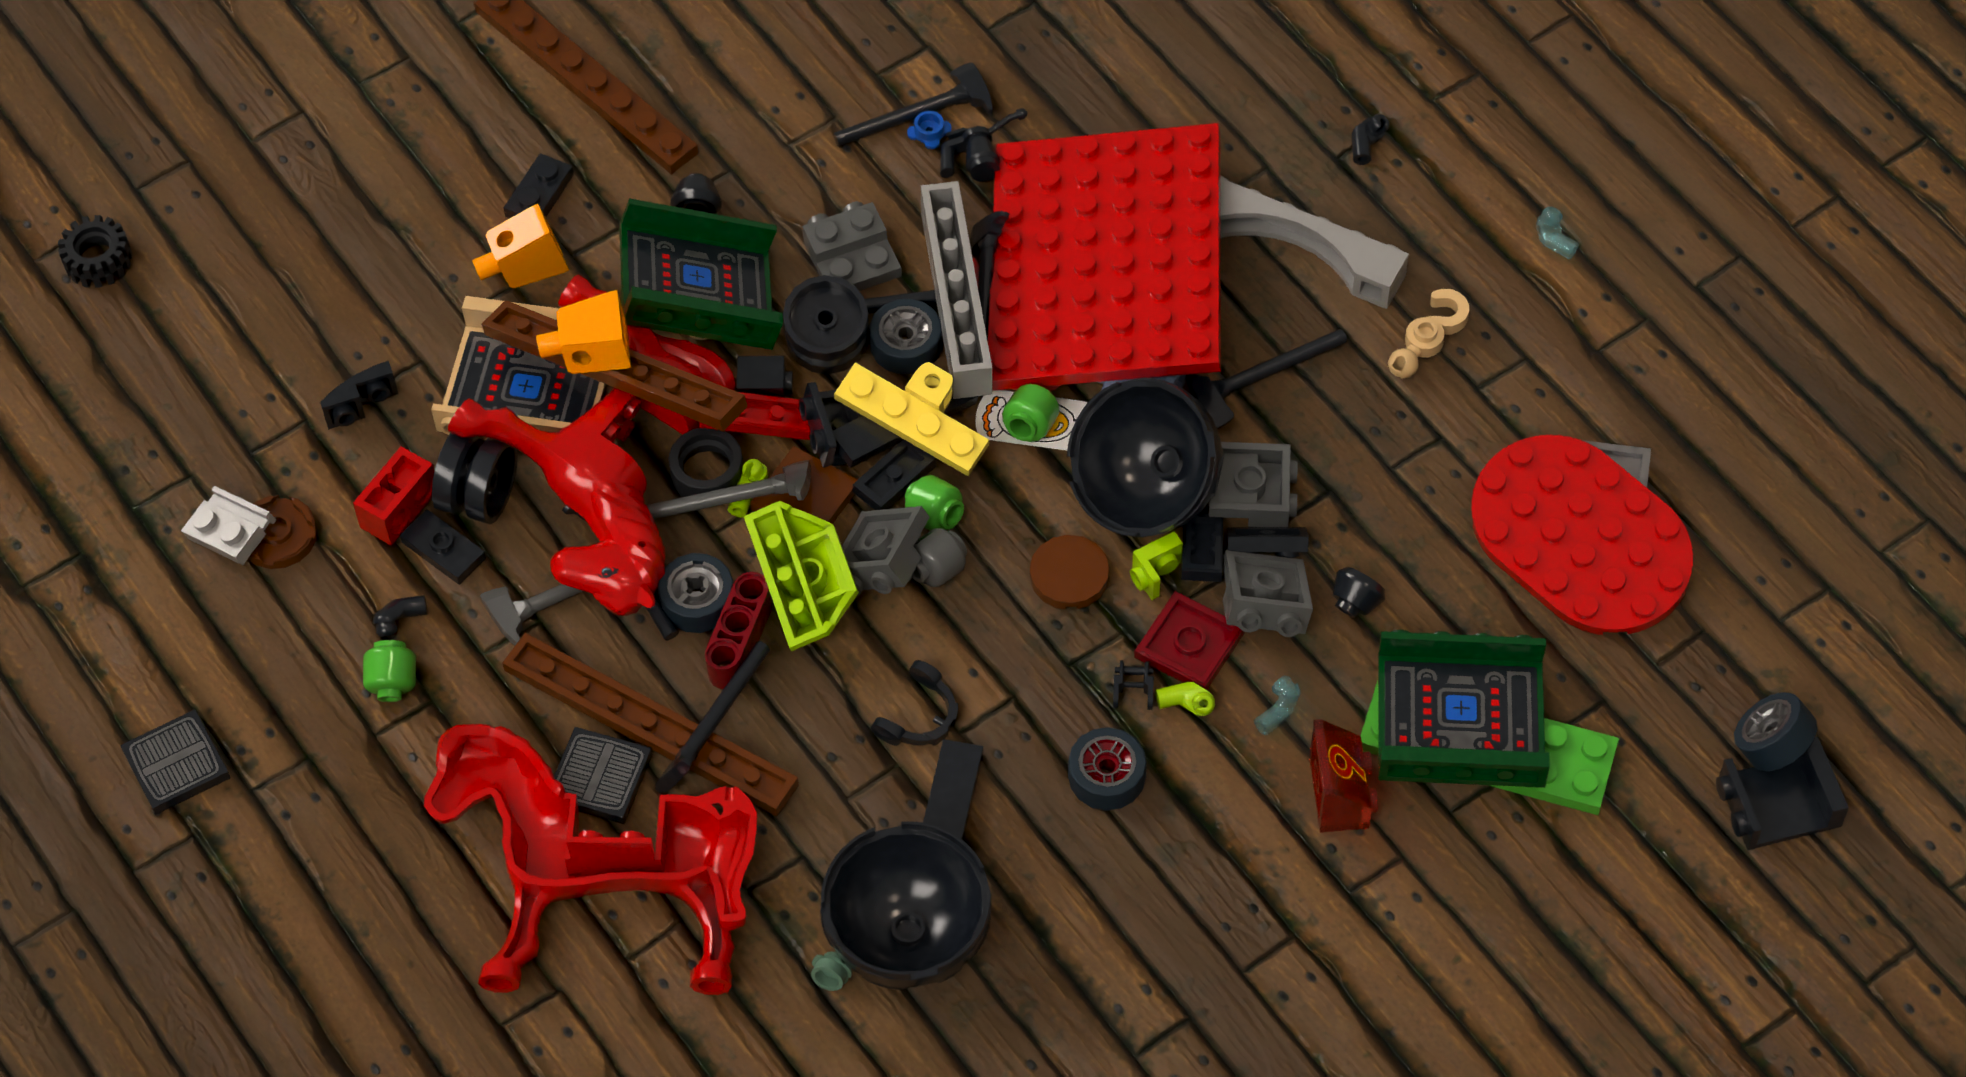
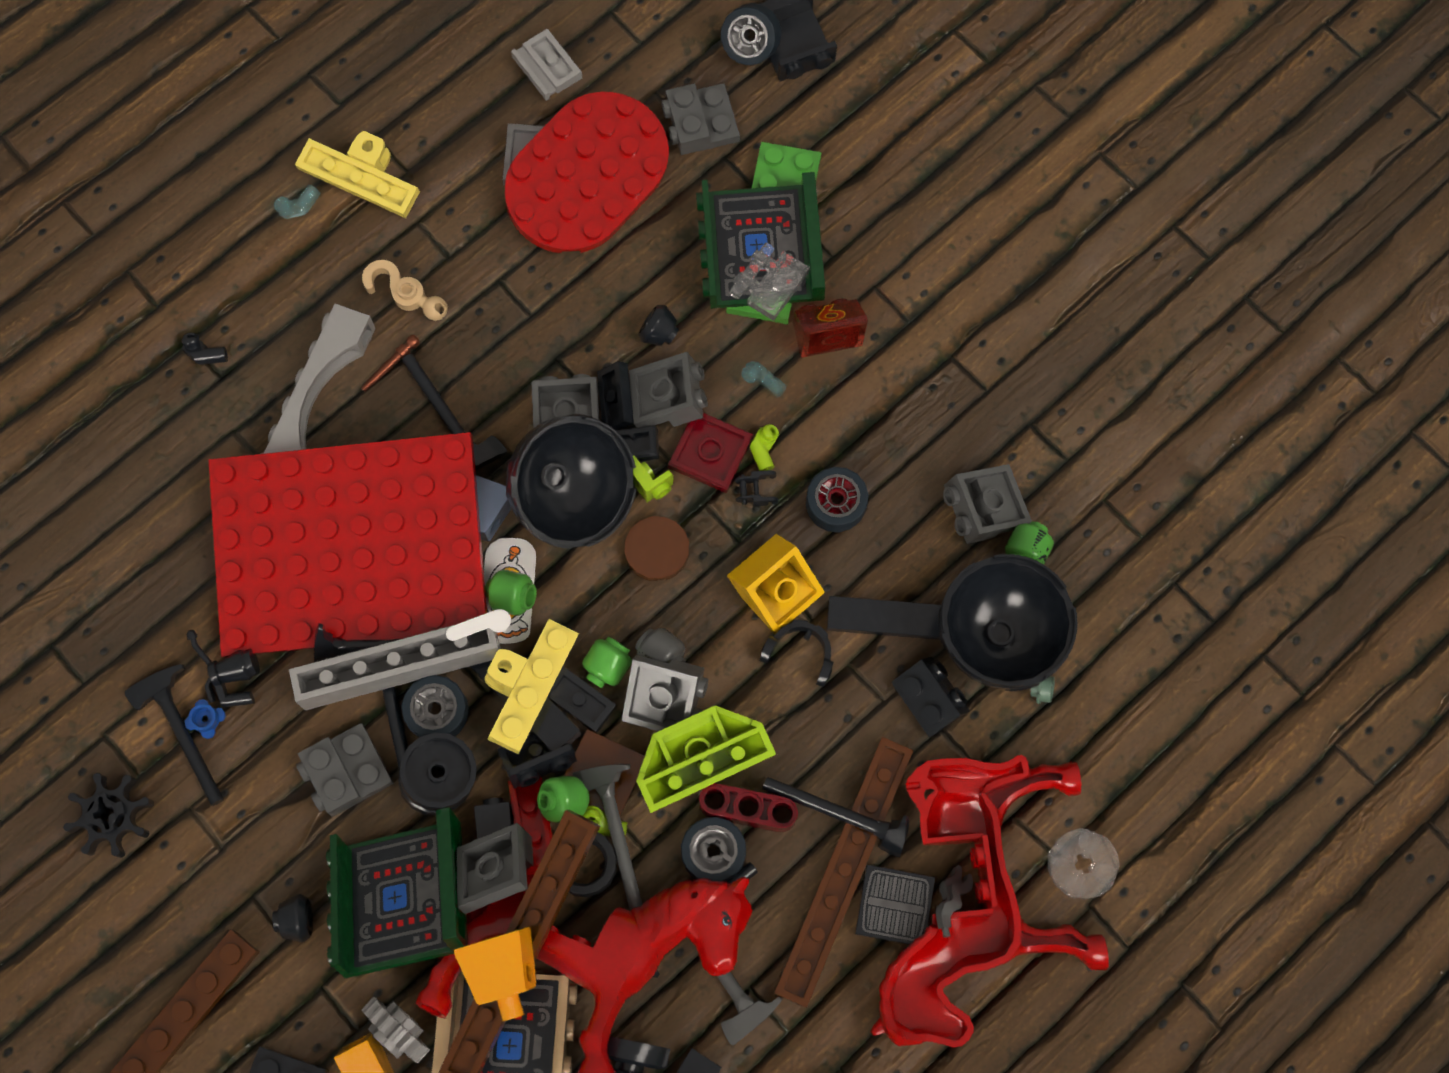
camera: 100 degrees left, 15 degrees up
none -> black gear [63,773,154,858]
none -> light yellow plate [295,131,420,218]
none -> copper piece [361,335,420,392]
none -> light grey gear [361,997,430,1063]
none -> white sticker [446,609,511,641]
none -> dark grey plate [457,823,533,914]
none -> light grey plate [511,29,582,101]
none -> bright green head [537,776,590,823]
none -> dark grey plate [661,83,740,155]
none -> yellow slope [727,534,825,634]
none -> clear plate [729,243,810,321]
none -> black bracket [891,657,970,738]
none -> dark grey hair [936,865,973,938]
none -> dark grey plate [943,464,1032,544]
none -> bright green head [1005,521,1054,565]
none -> clear plate [1048,828,1119,900]

